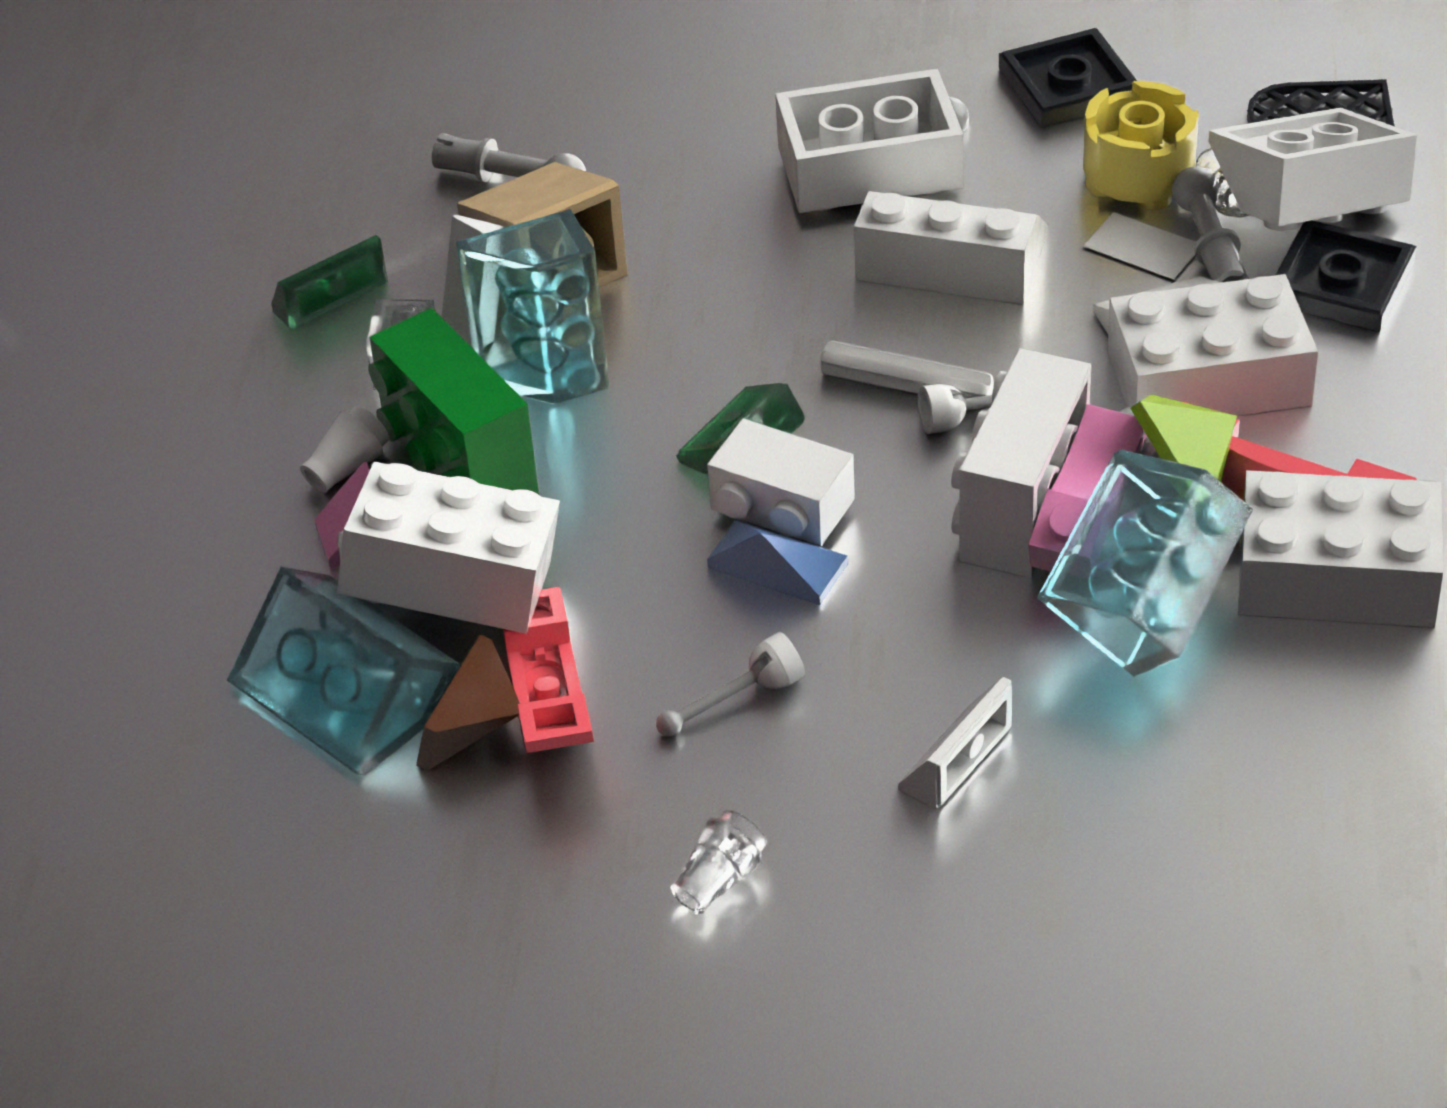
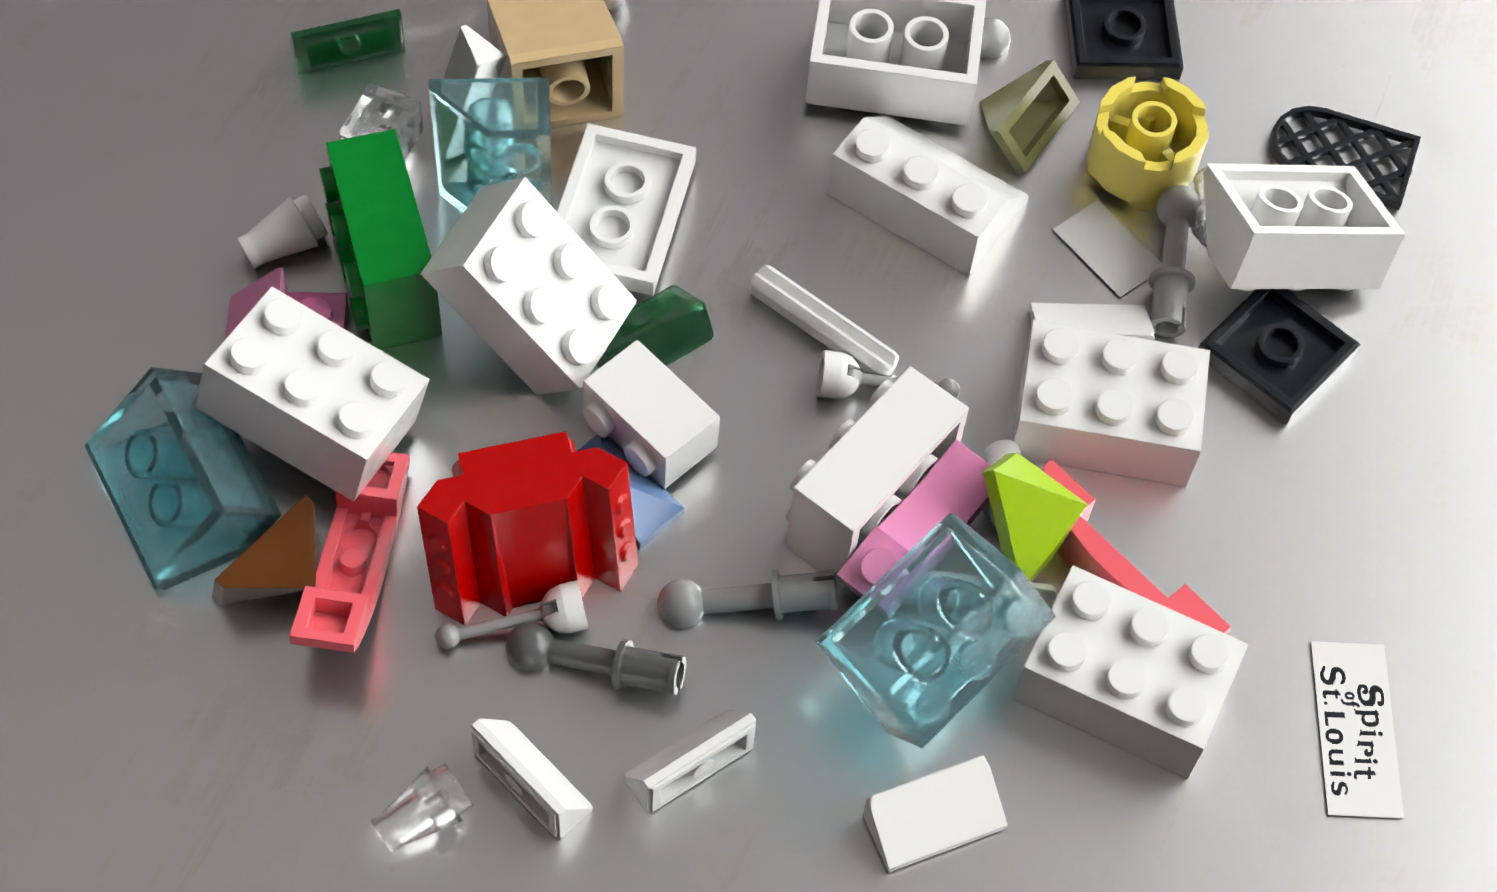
camera: 10 degrees right, 15 degrees up
none -> red slope [417,431,638,626]
none -> white brick [421,177,637,395]
none -> white slope [471,719,593,839]
none -> dark grey pin [505,622,686,695]
none -> white plate [557,123,696,296]
none -> light grey pin [657,569,838,628]
none -> white slope [863,755,1008,873]
none -> olive slope [980,59,1080,174]

